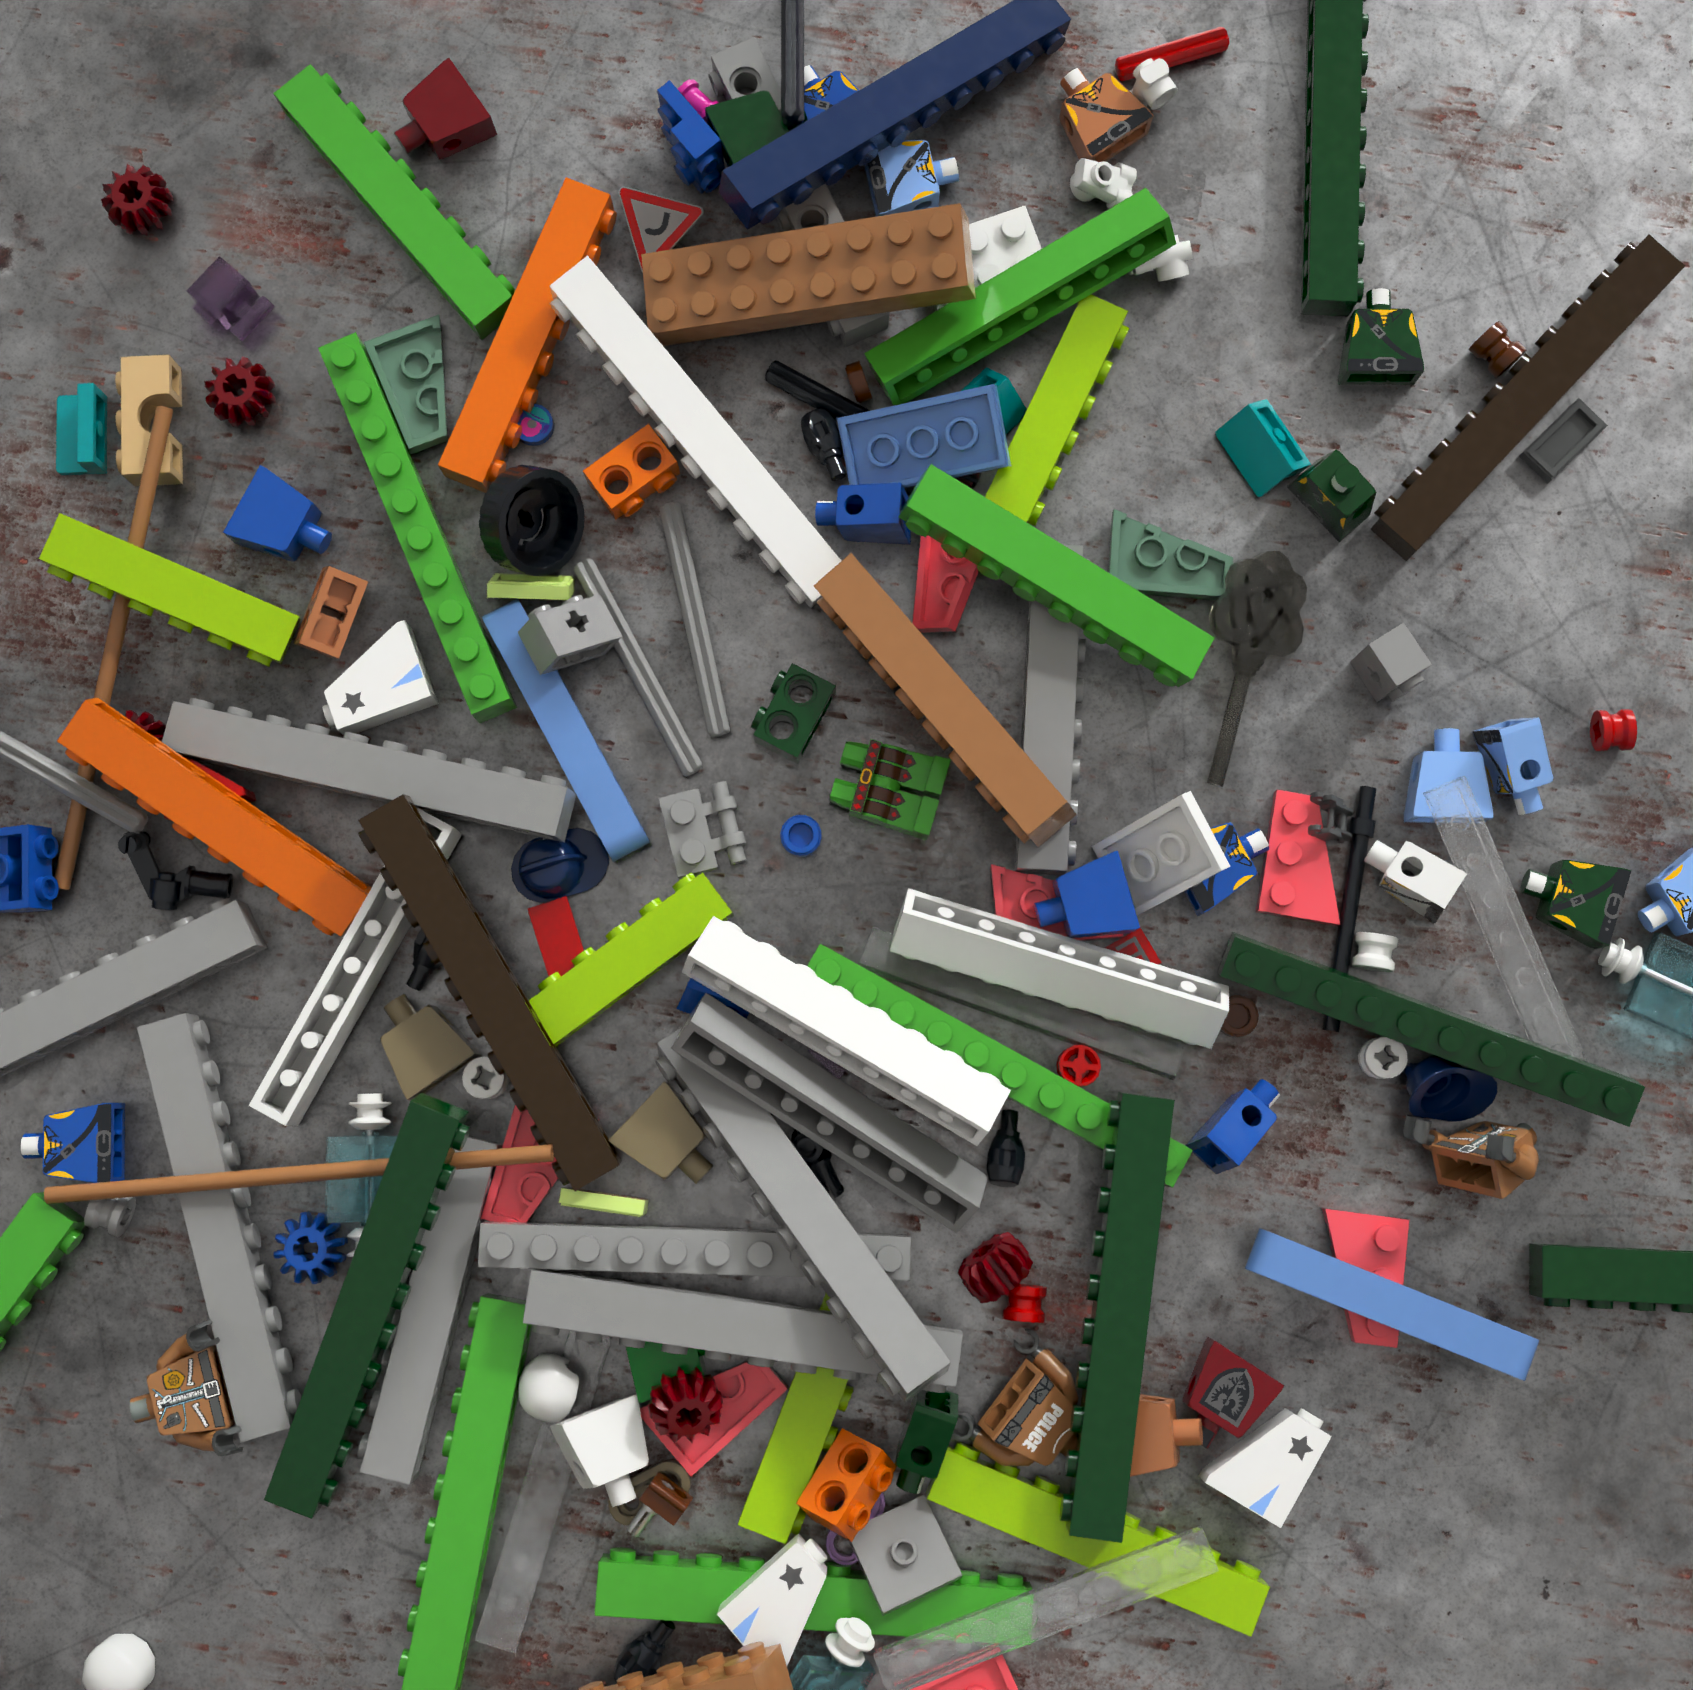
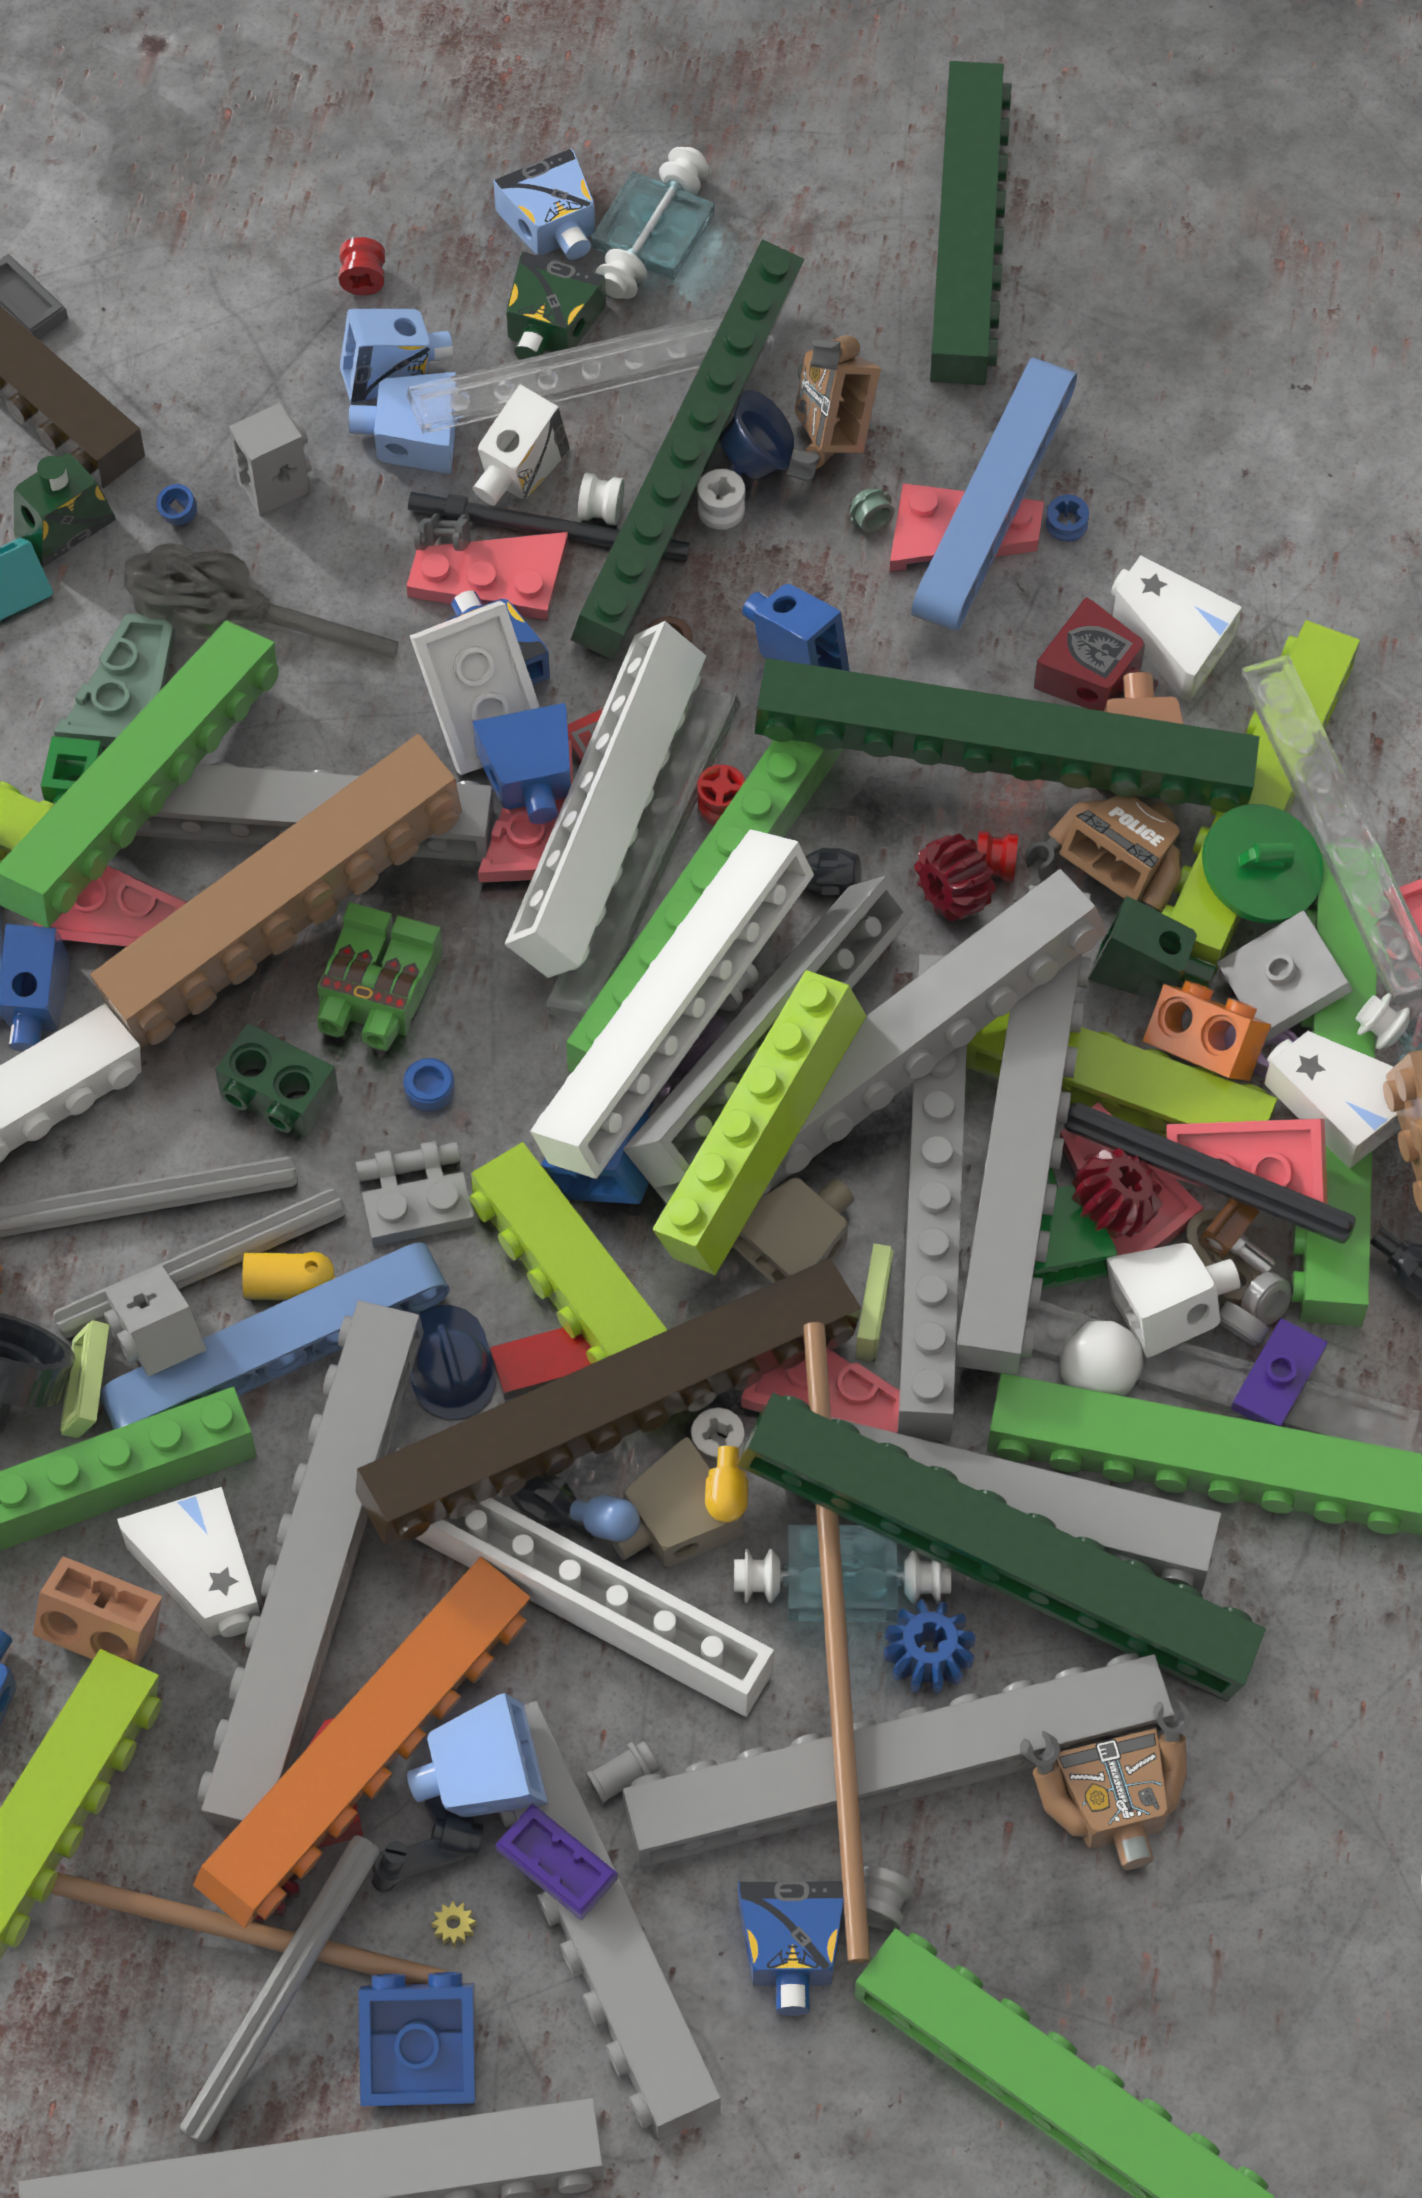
camera: 90 degrees left, 20 degrees down
none -> green brick [41,736,103,804]
none -> blue hinge [156,484,197,526]
none -> yellow piece [242,1251,335,1300]
none -> light blue torso [407,1693,548,1817]
none -> light yellow piece [431,1901,476,1948]
none -> dark purple plate [495,1803,618,1921]
none -> medium blue cylinder [570,1495,640,1542]
none -> light grey pin [586,1741,660,1804]
none -> lime brick [652,970,867,1275]
none -> yellow cylinder [705,1446,749,1523]
none -> sand green plate [849,489,895,533]
none -> blue bush [1046,494,1089,542]
none -> black axle [1064,1103,1356,1244]
none -> coral wing [1166,1118,1328,1204]
none -> green shield [1202,804,1324,924]
none -> light grey tile [1219,1301,1270,1347]
none -> dark purple plate [1231,1318,1328,1427]
none -> light grey tile [1241,1271,1292,1326]

